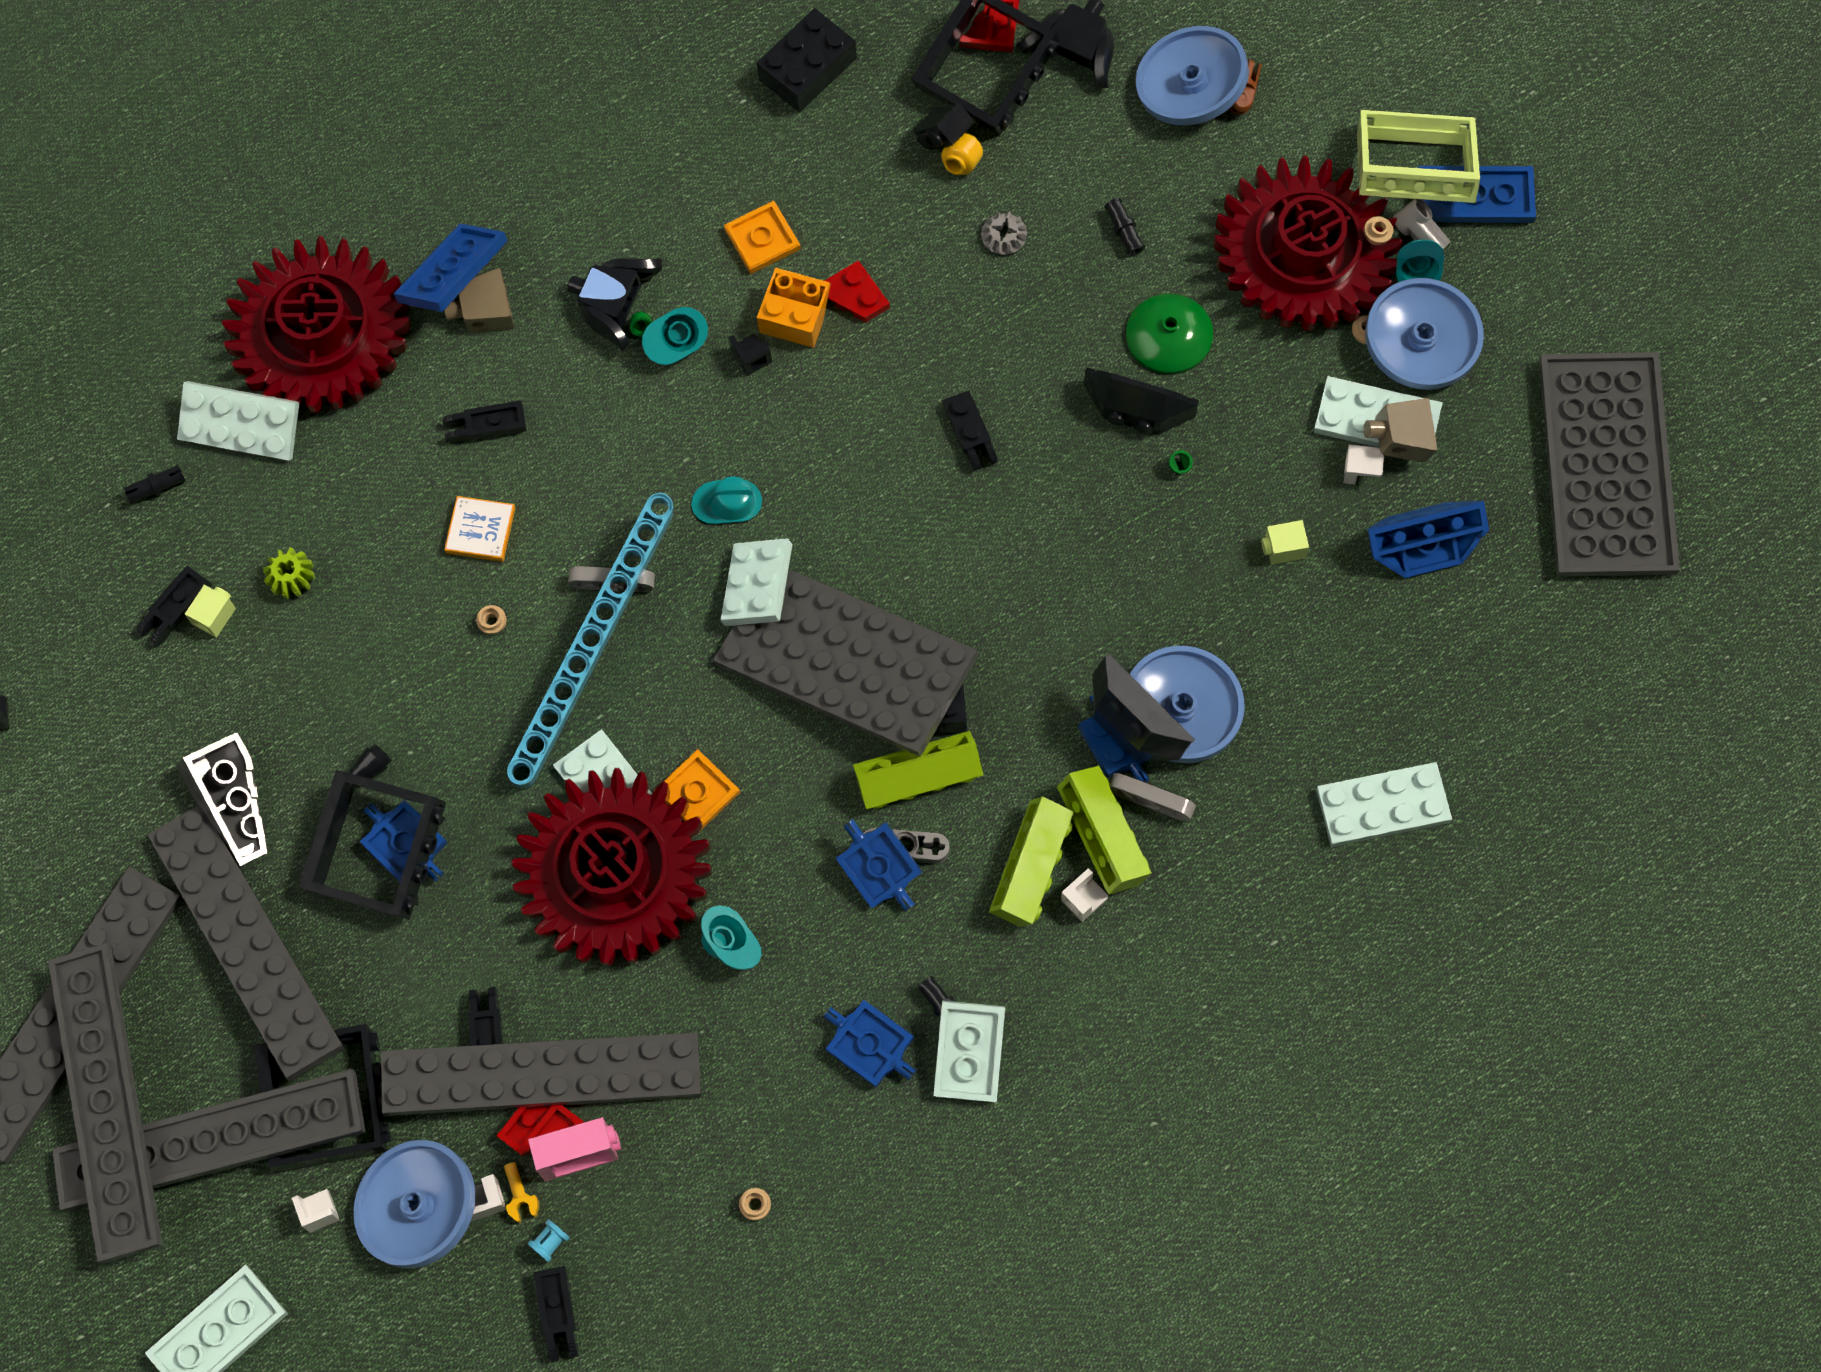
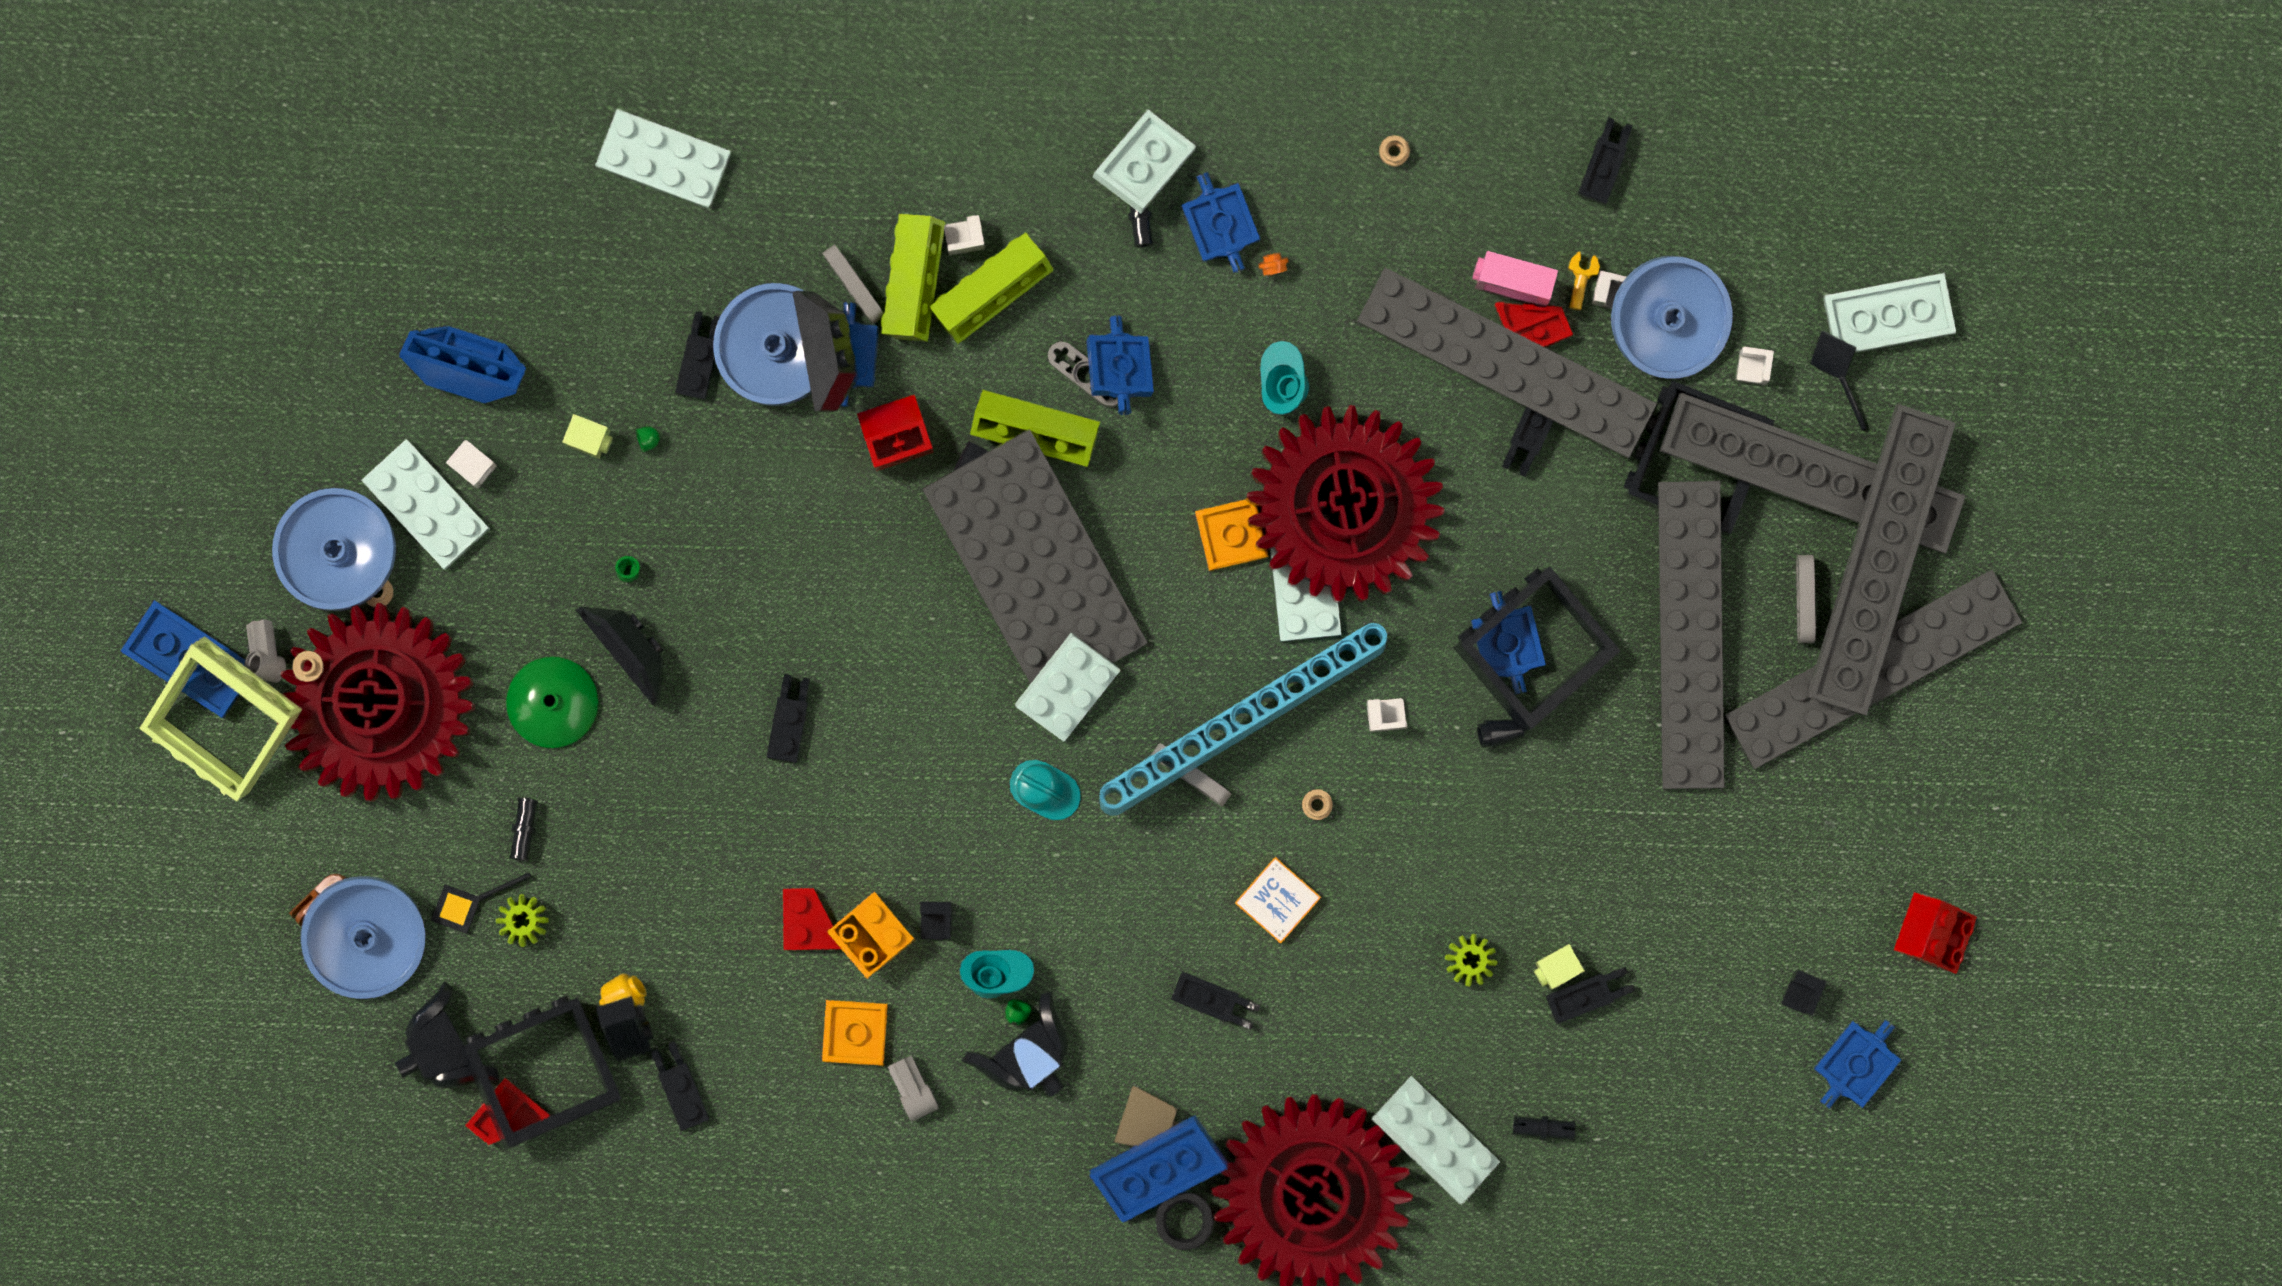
camera: 150 degrees left, 15 degrees up
dark grey wedge [176,733,267,867] -> none
medium azure bush [527,1219,570,1263] -> none
black brick [757,8,857,113] -> none
light grey gear [981,211,1027,255] -> none
dark tan torso [1363,398,1438,462] -> none
teal piece [1396,239,1444,282] -> none
dark grey plate [1539,352,1680,577] -> none
none -> piece [431,873,531,934]
none -> lime gear [496,894,549,947]
none -> green hinge [635,426,660,453]
none -> black hinge [651,1041,710,1131]
none -> black hinge [675,311,720,400]
none -> red slope [857,394,934,472]
none -> light grey piece [888,1055,939,1122]
none -> black tyre [1155,1191,1214,1251]
none -> orange plate [1258,253,1289,275]
none -> white panel [1367,698,1407,733]
none -> light grey beam [1796,555,1816,643]
none -> black piece [1810,330,1867,431]

